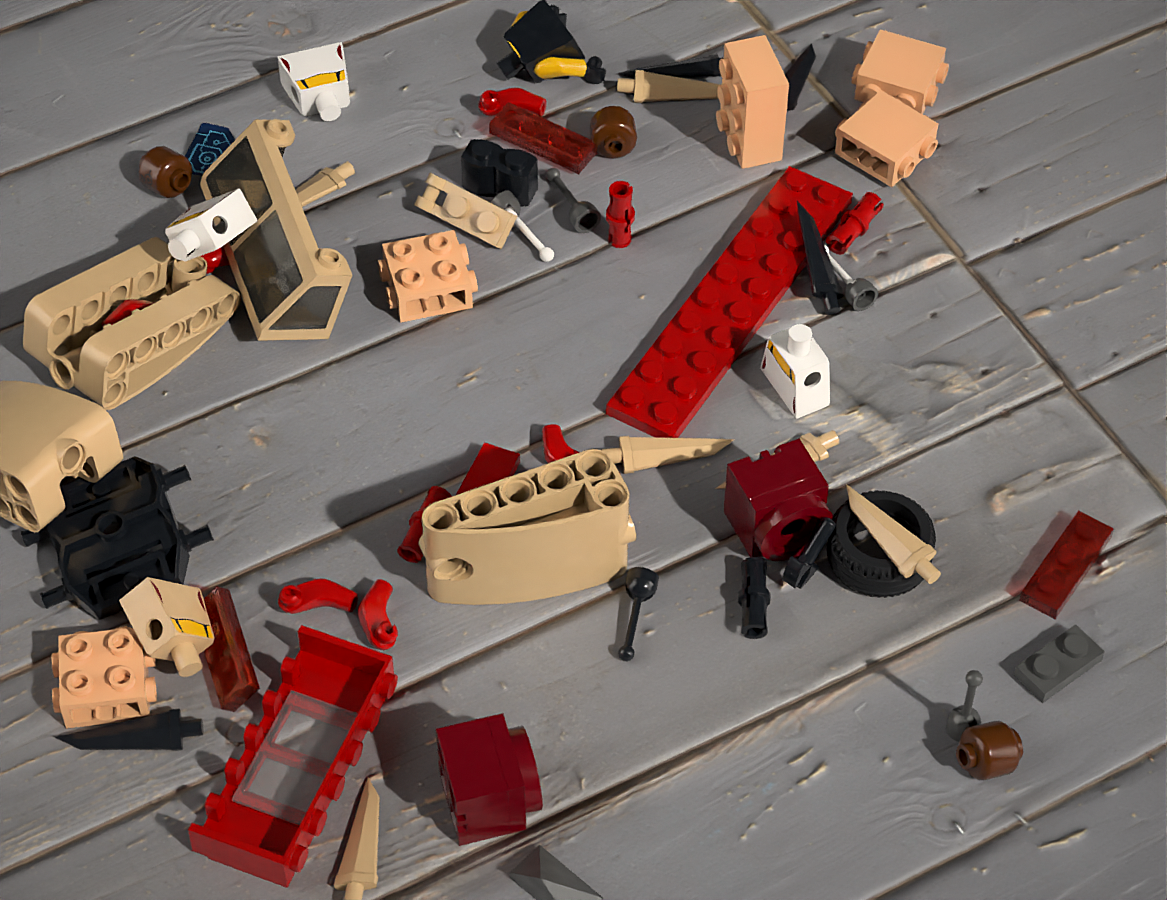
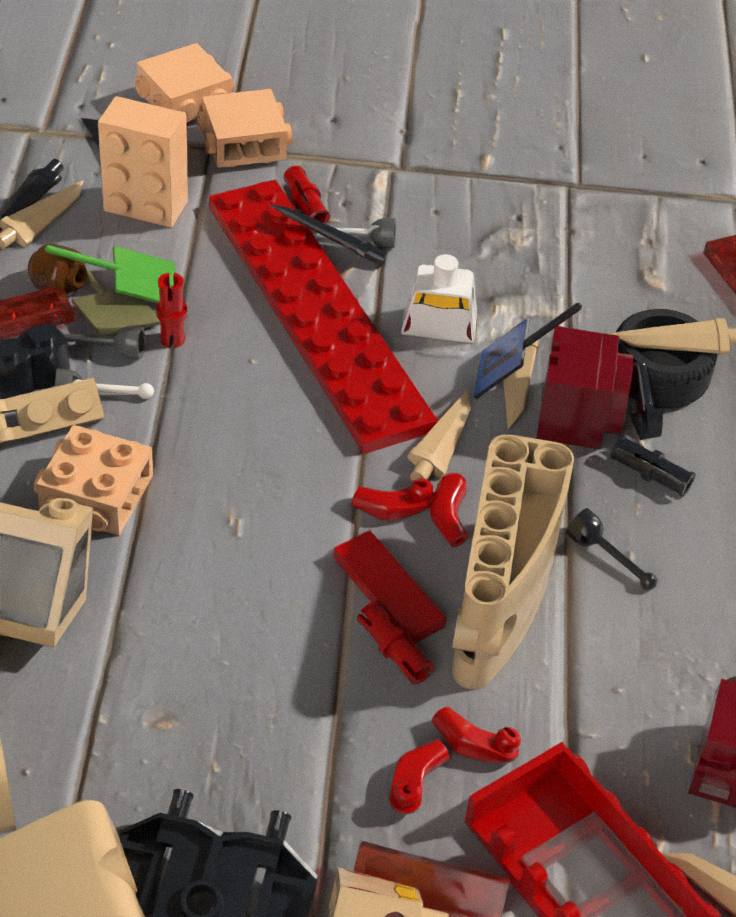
camera: 60 degrees left, 5 degrees down
none -> bright green piece [45,245,175,303]
none -> olive piece [72,268,160,337]
none -> piece [474,303,582,399]

